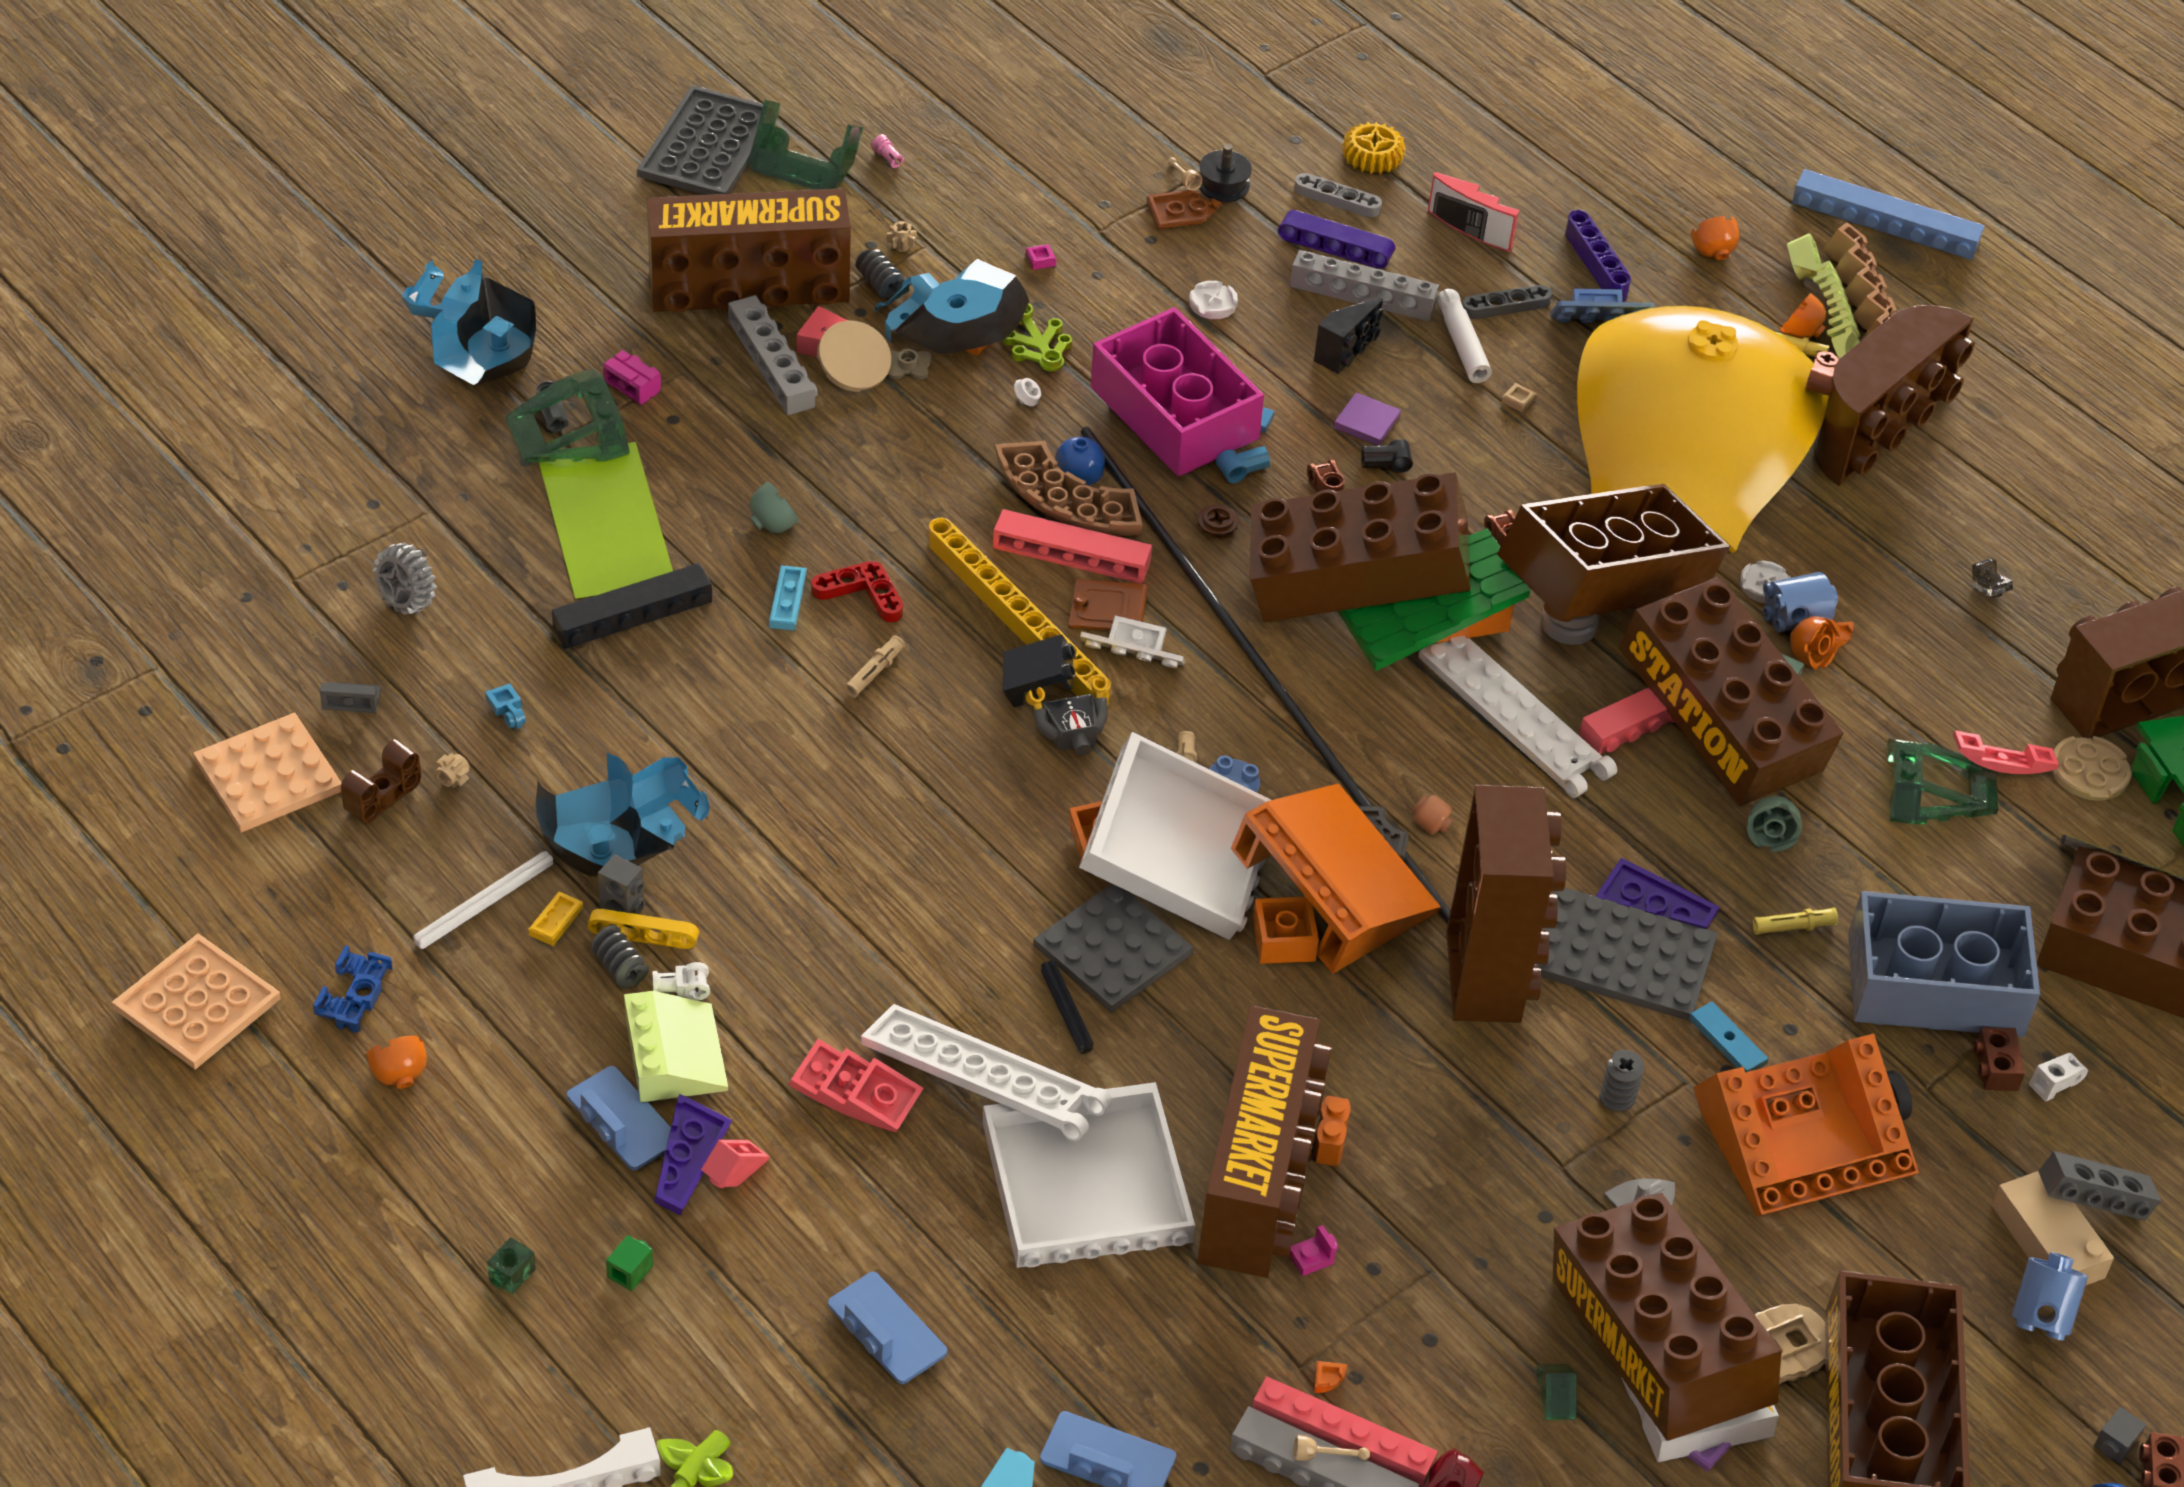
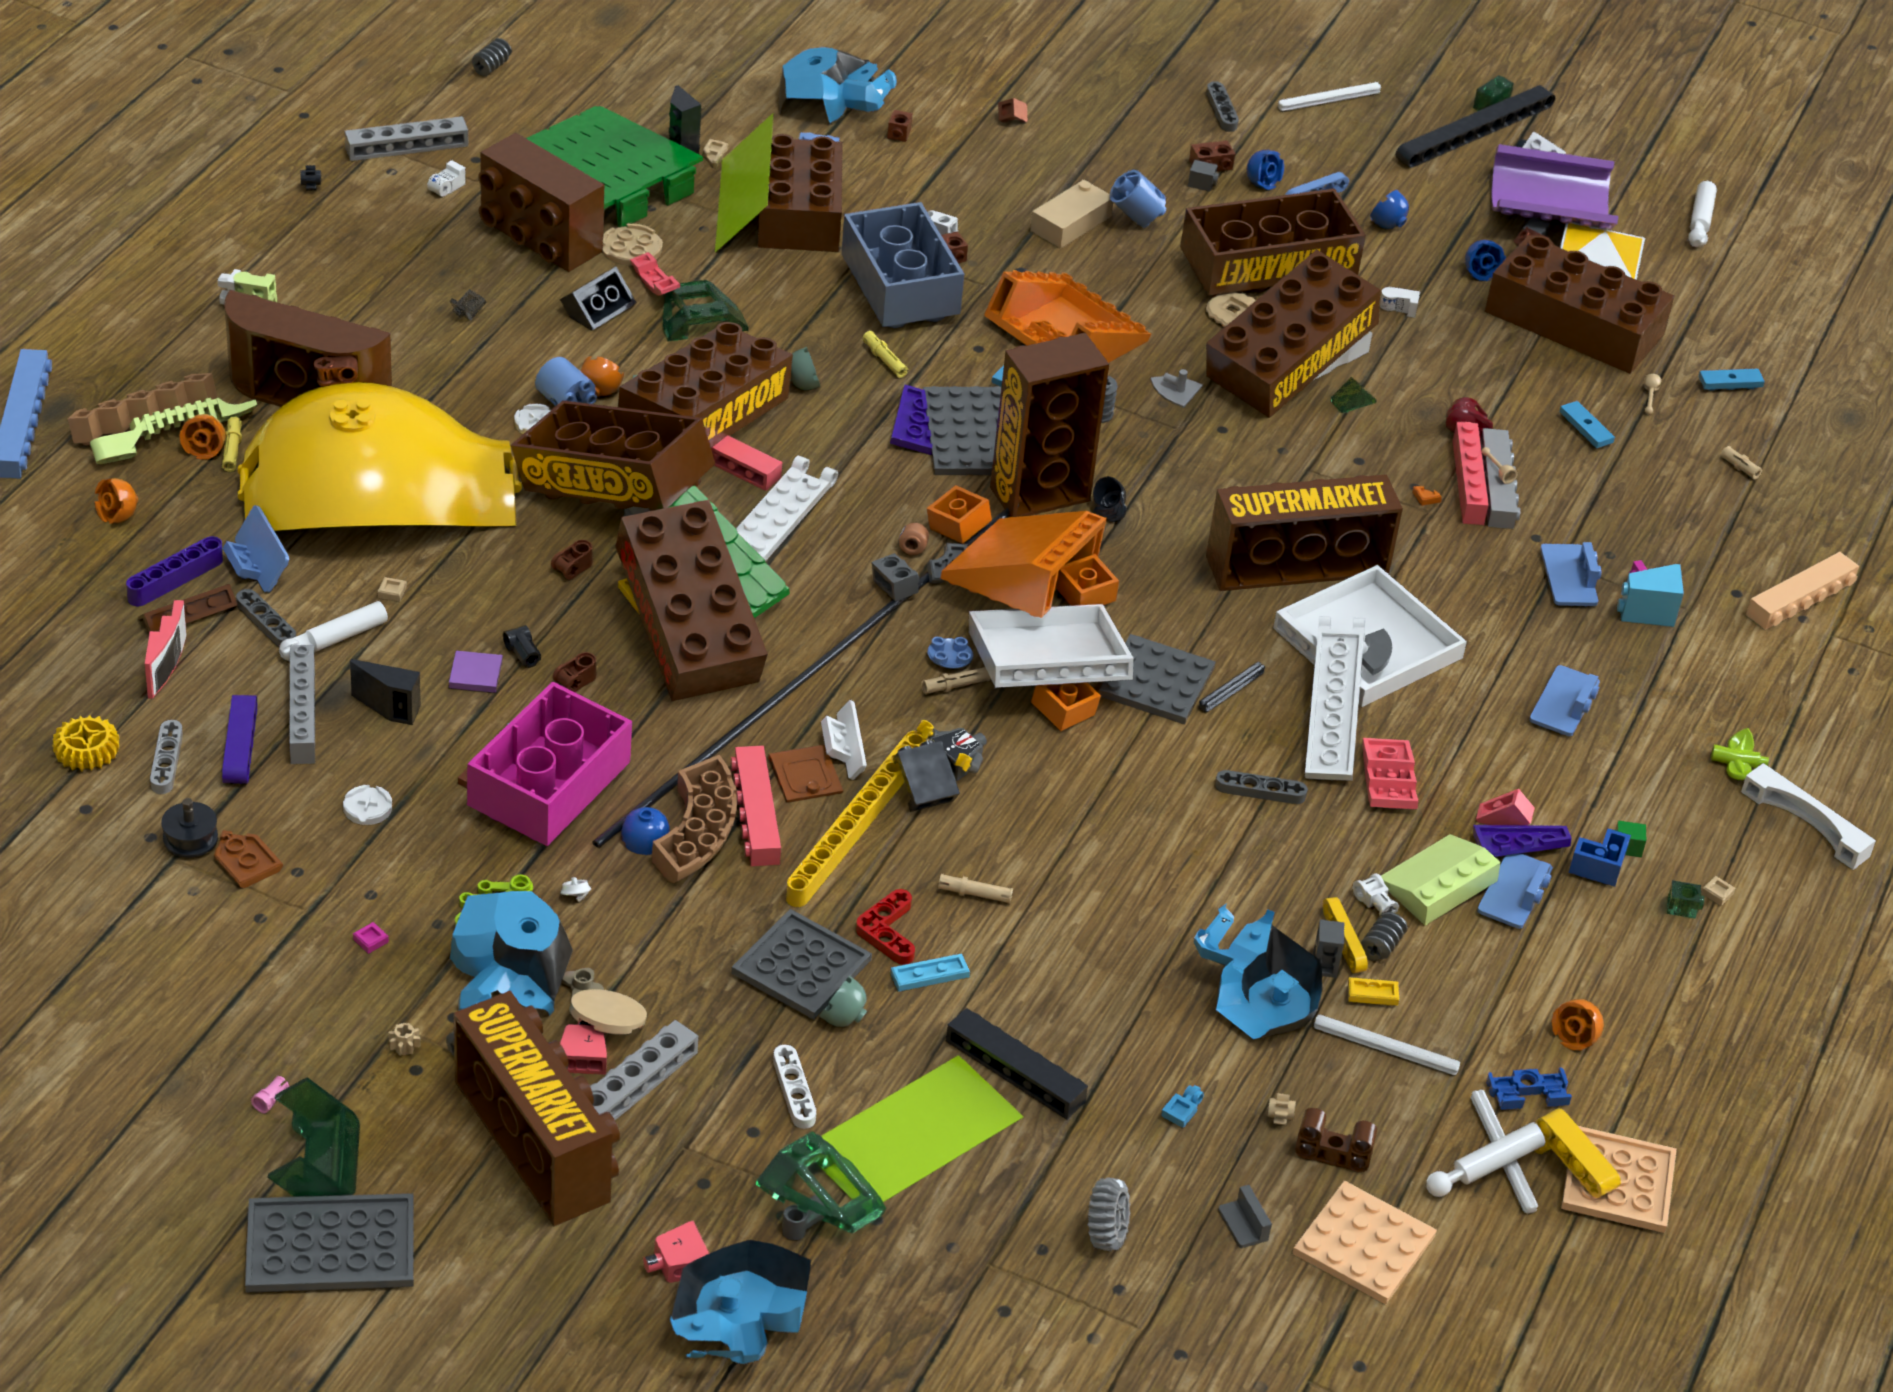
camera: 115 degrees left, 5 degrees down
dark pink brick [603,350,661,405] -> none
tan hinge [1168,158,1202,191] -> none
reddish brown gear [1198,505,1239,538] -> none
dark grey brick [2038,1151,2161,1221] -> none
none -> reddish brown panel [138,584,238,634]
none -> yellowish green hips [218,269,277,305]
none -> black slope [560,267,637,331]
none -> coral torso [643,1221,709,1283]
none -> dark grey plate [731,909,872,1020]
none -> white beam [773,1045,816,1129]
none -> dark grey brick [871,553,920,601]
none -> orange brick [927,485,992,544]
none -> black hair [1093,476,1127,523]
none -> dark grey beam [1215,770,1308,804]
none -> dark grey tile [1362,628,1392,675]
none -> white piece [1426,1122,1545,1197]
none -> white axle [1471,1090,1538,1214]
none -> yellow beam [1534,1108,1621,1198]
none -> blue brick [1569,829,1631,887]
none -> tan tile [1701,876,1736,906]

